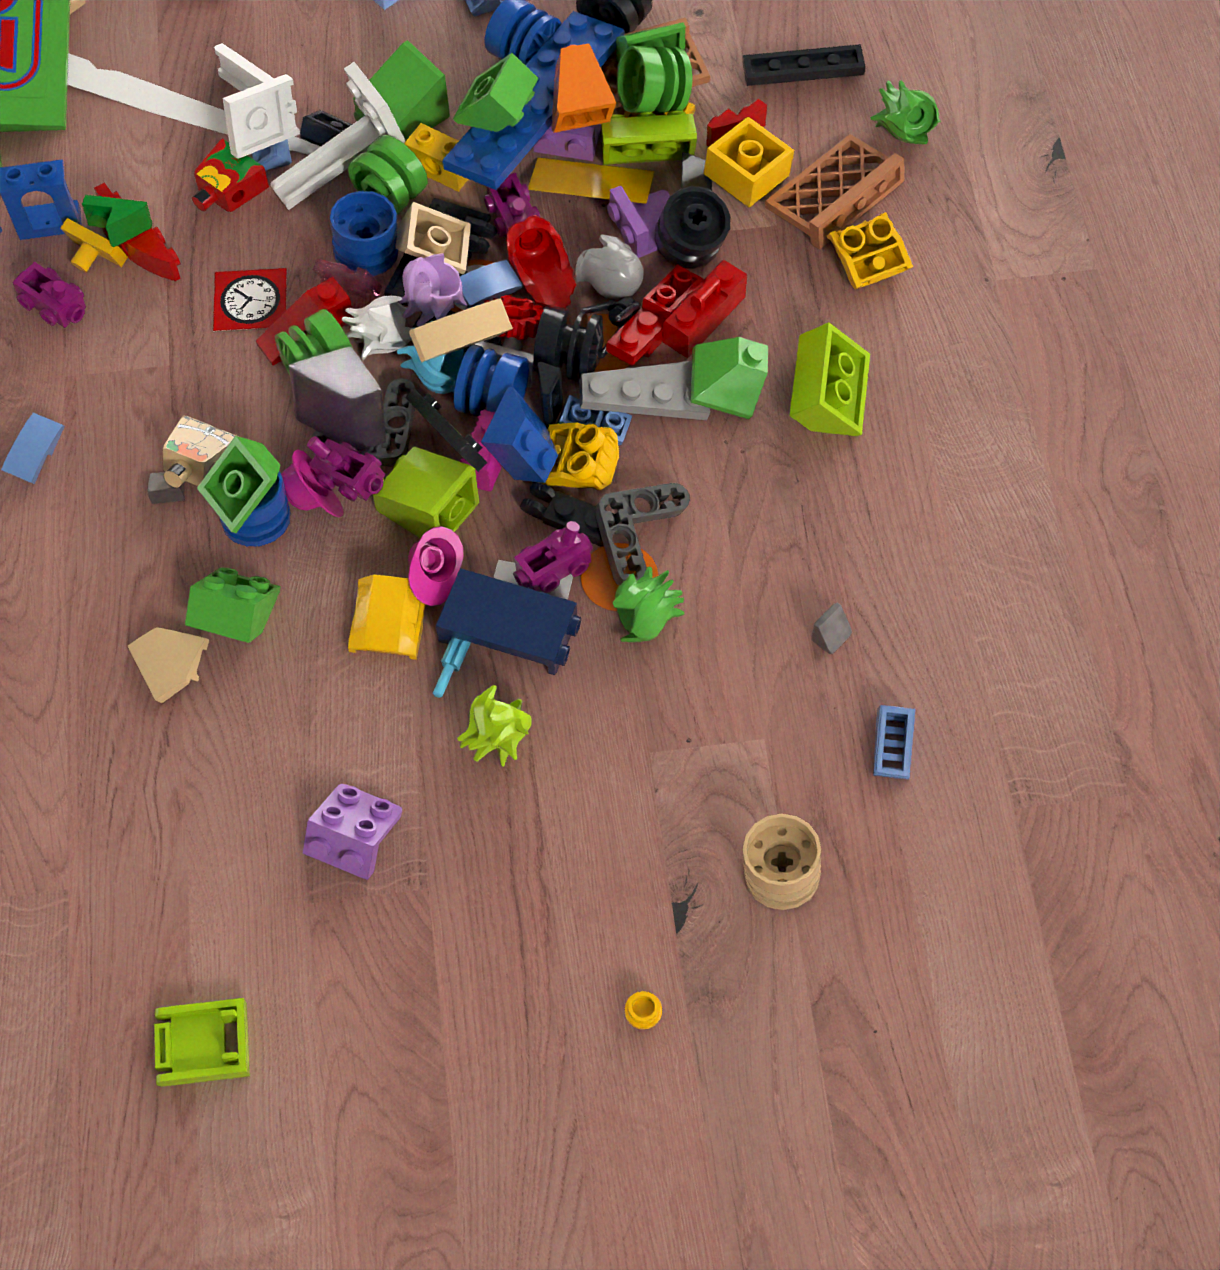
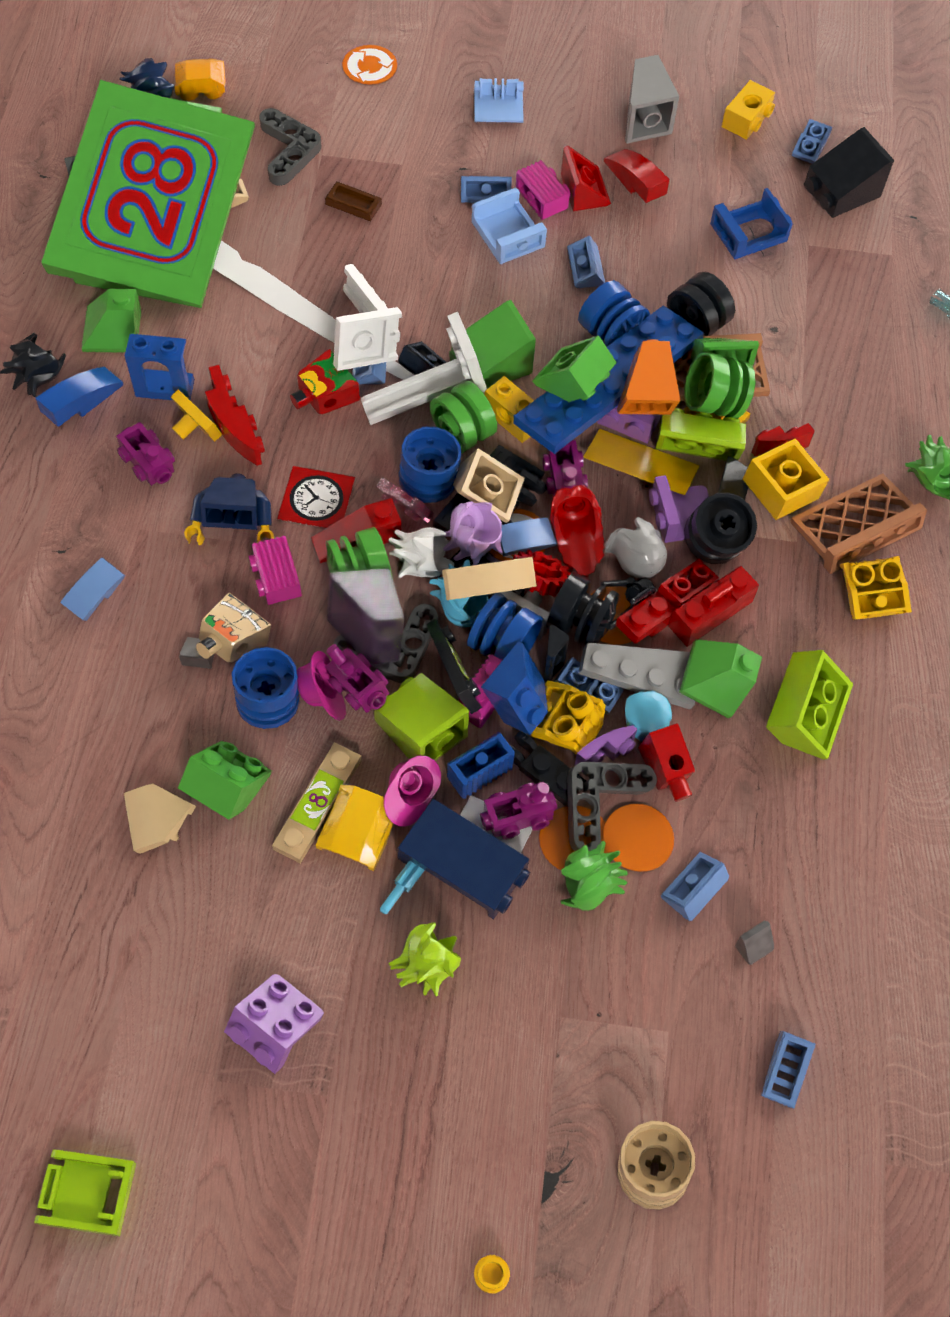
camera: 10 degrees right, 0 degrees up
green slope [82,194,153,247] -> none
bright green slope [197,436,280,533] -> none
black plate [742,44,866,86] -> none
none -> dark blue torso [184,473,274,545]
none -> dark pink brick [248,535,302,605]
none -> tan plate [272,742,362,864]
none -> blue brick [447,732,515,799]
none -> medium lavender slope [575,725,637,772]
none -> orange sticker [603,804,674,872]
none -> medium azure hair [625,691,672,742]
none -> red torso [638,723,695,802]
none -> medium blue slope [661,852,729,921]

